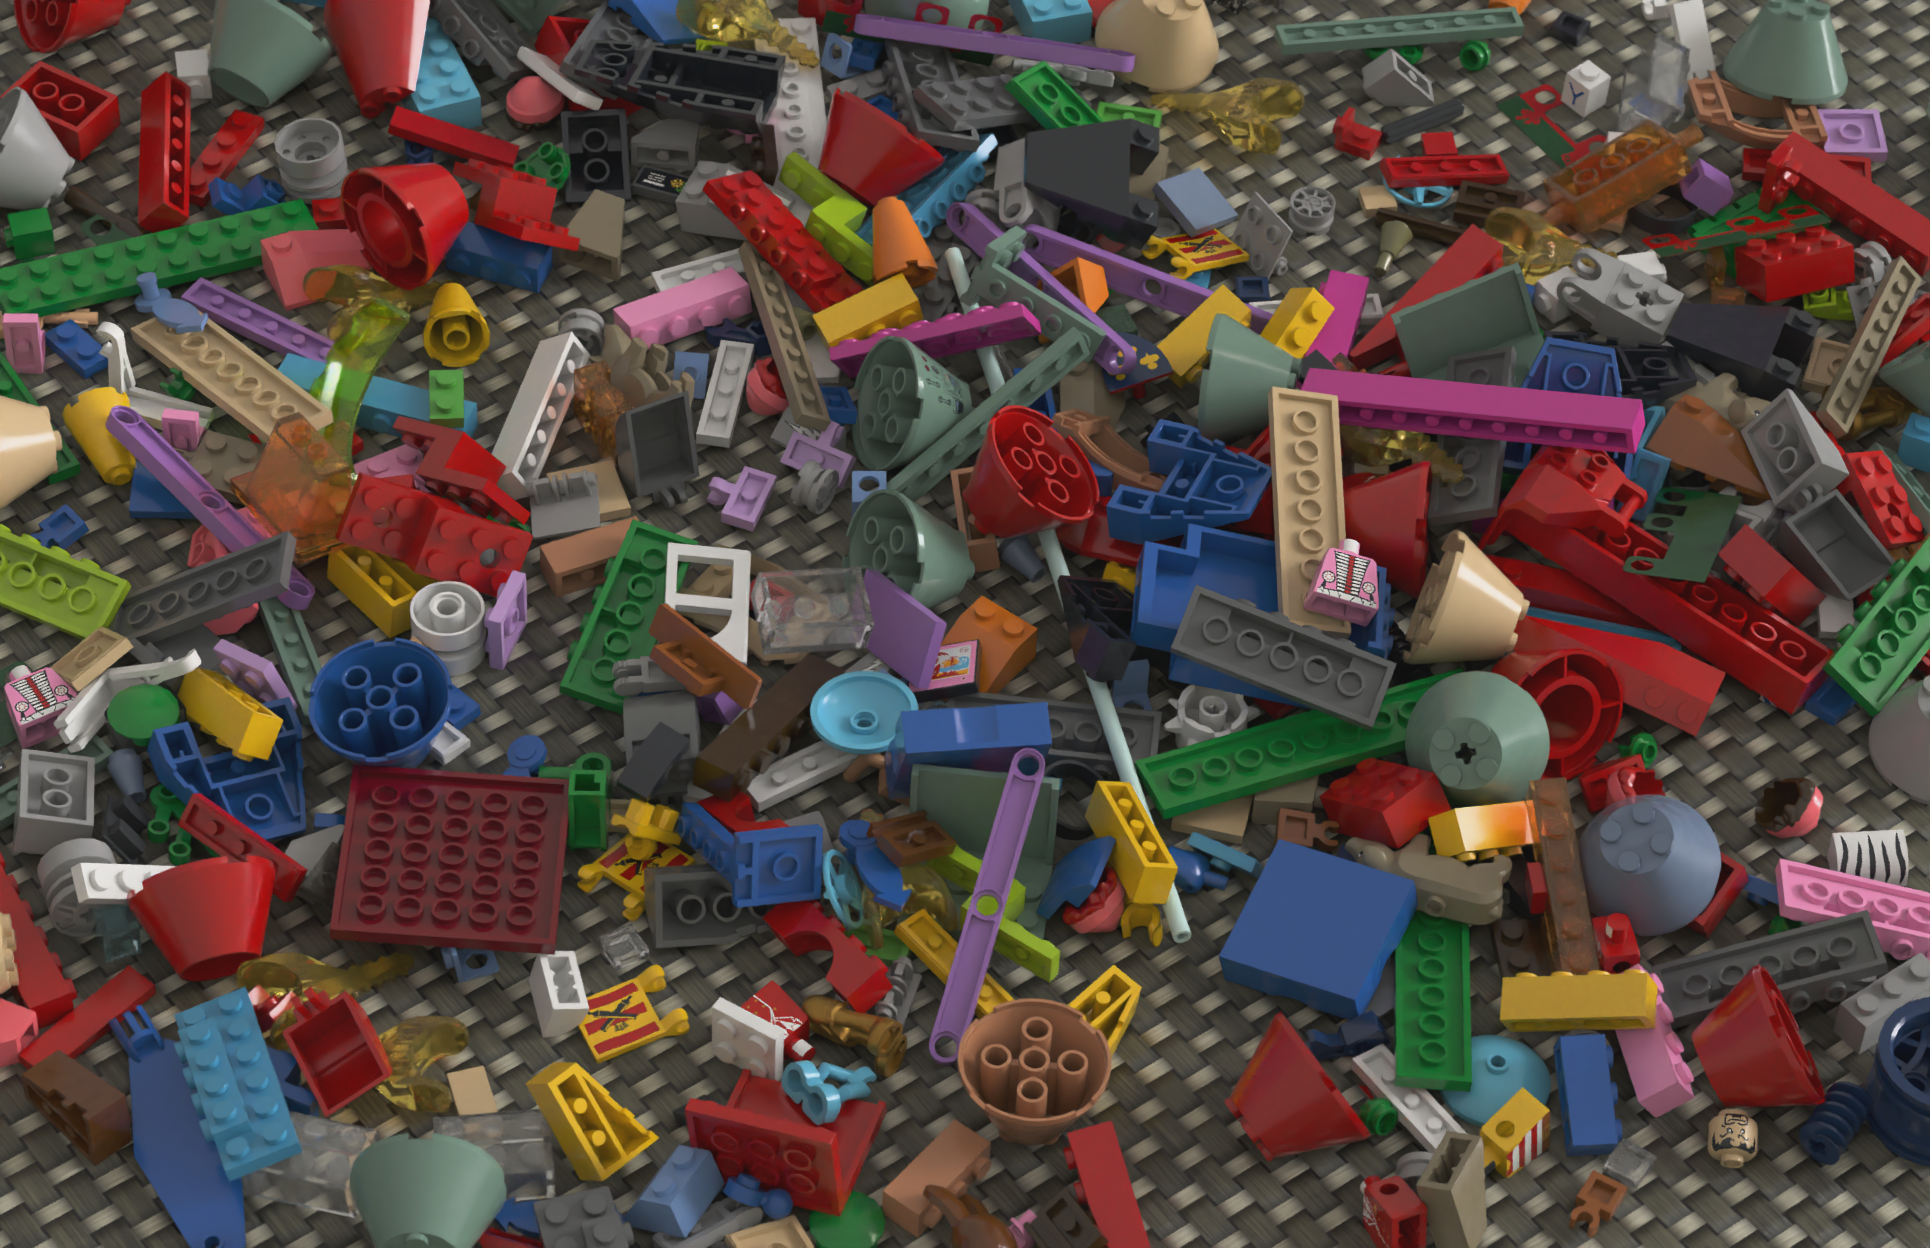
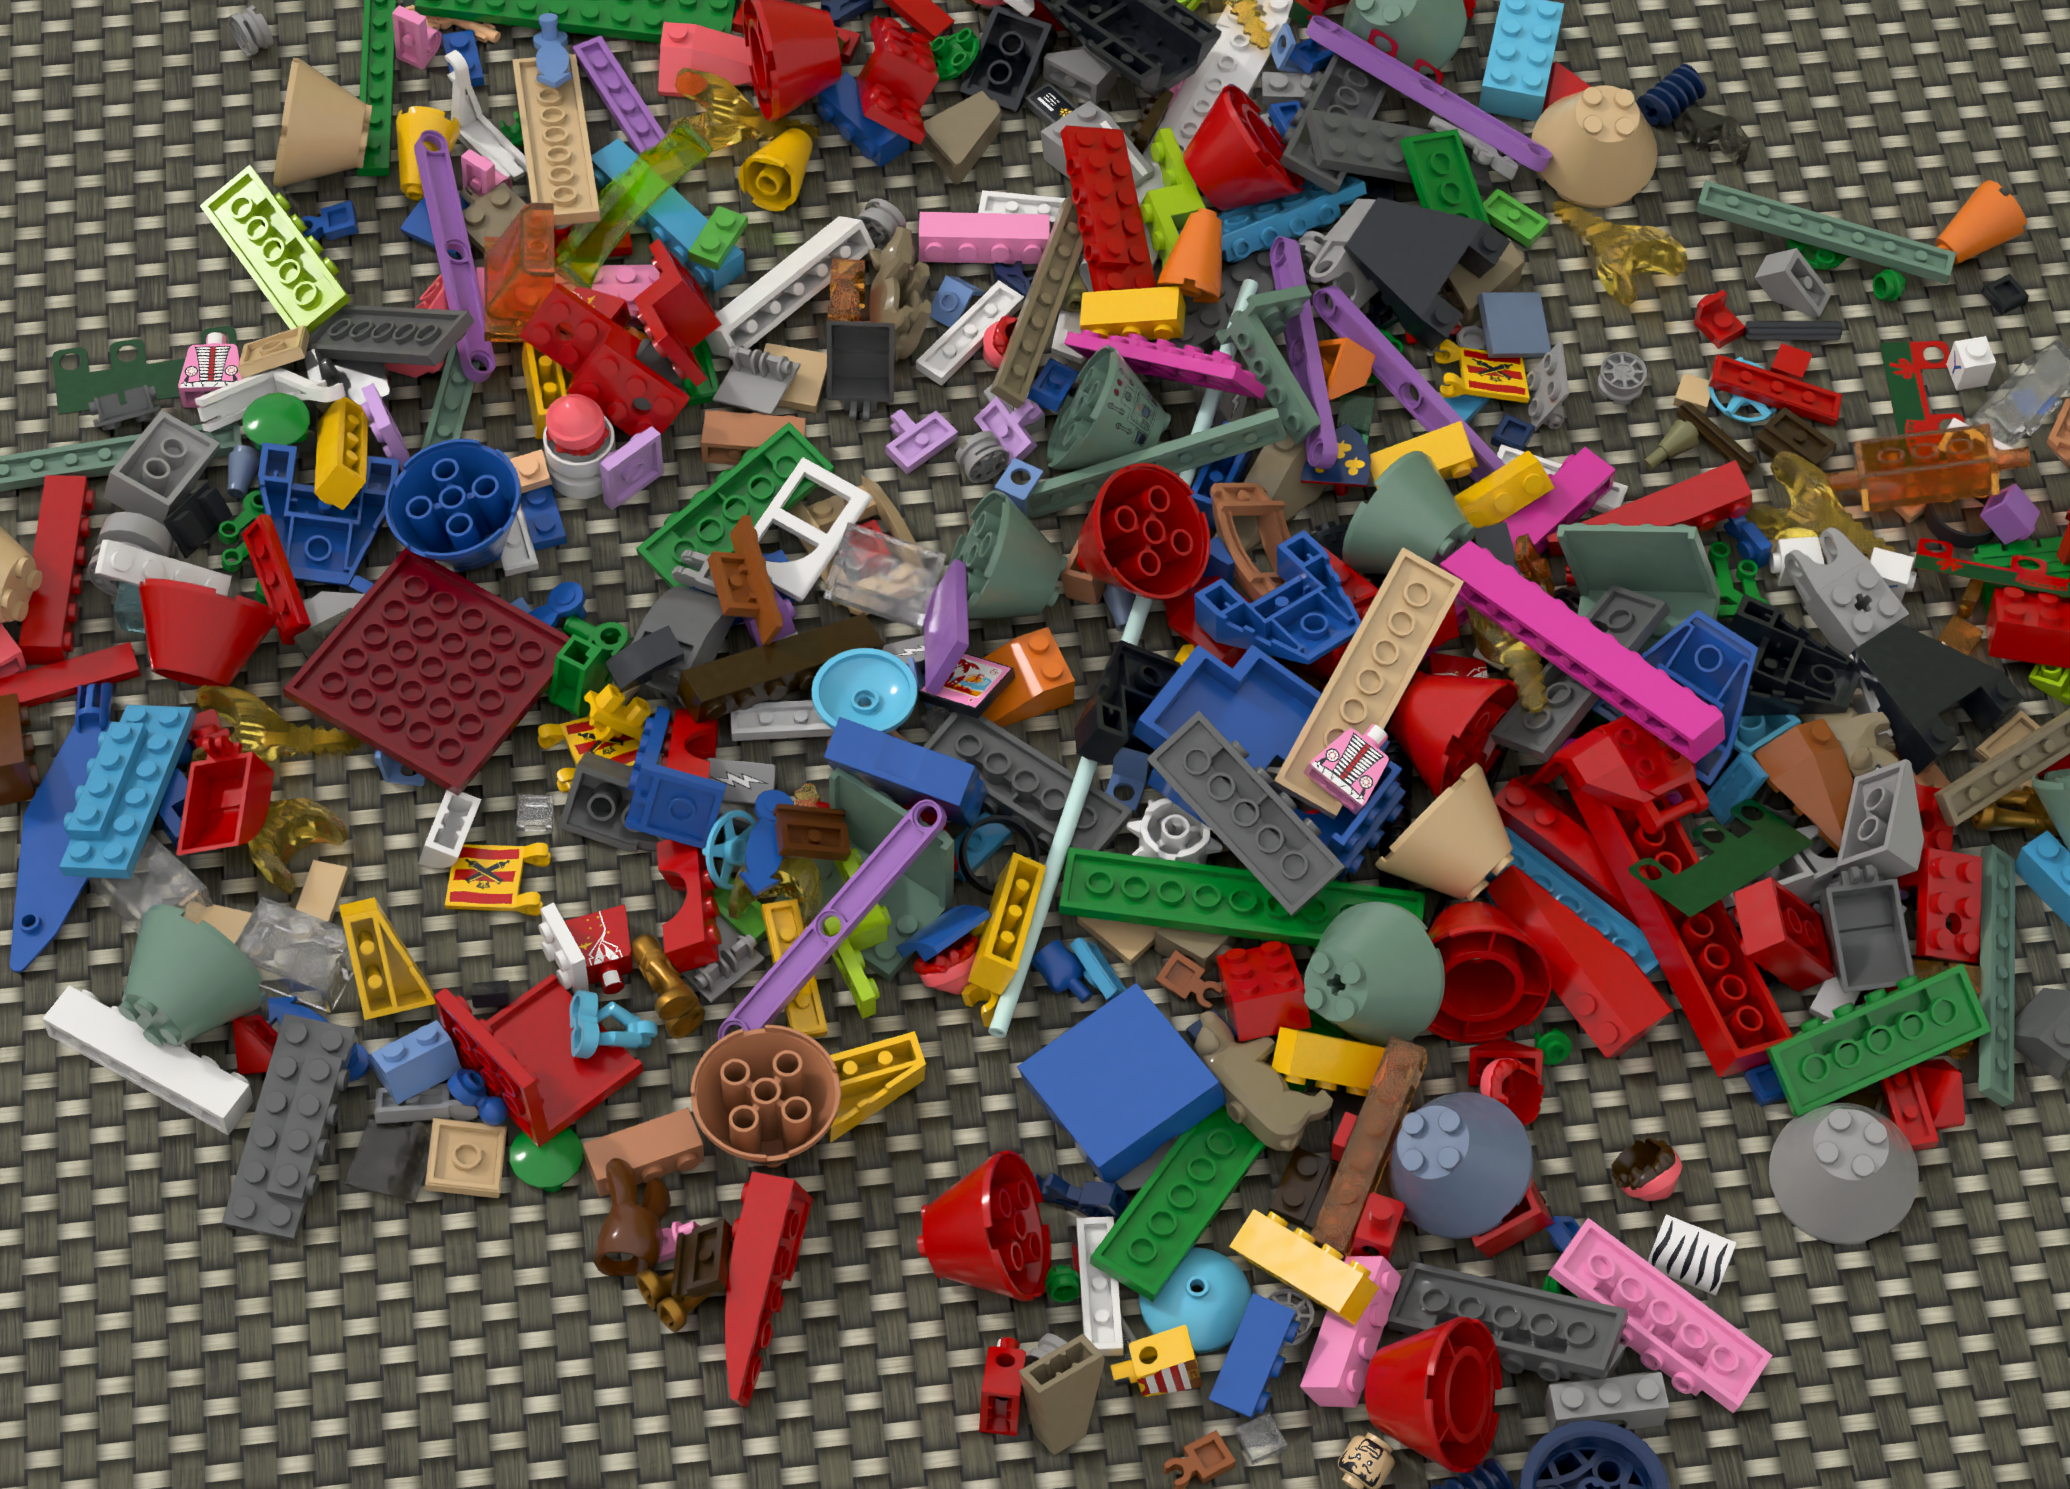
camera: 30 degrees right, 10 degrees up
none -> coral hair [546,394,610,456]

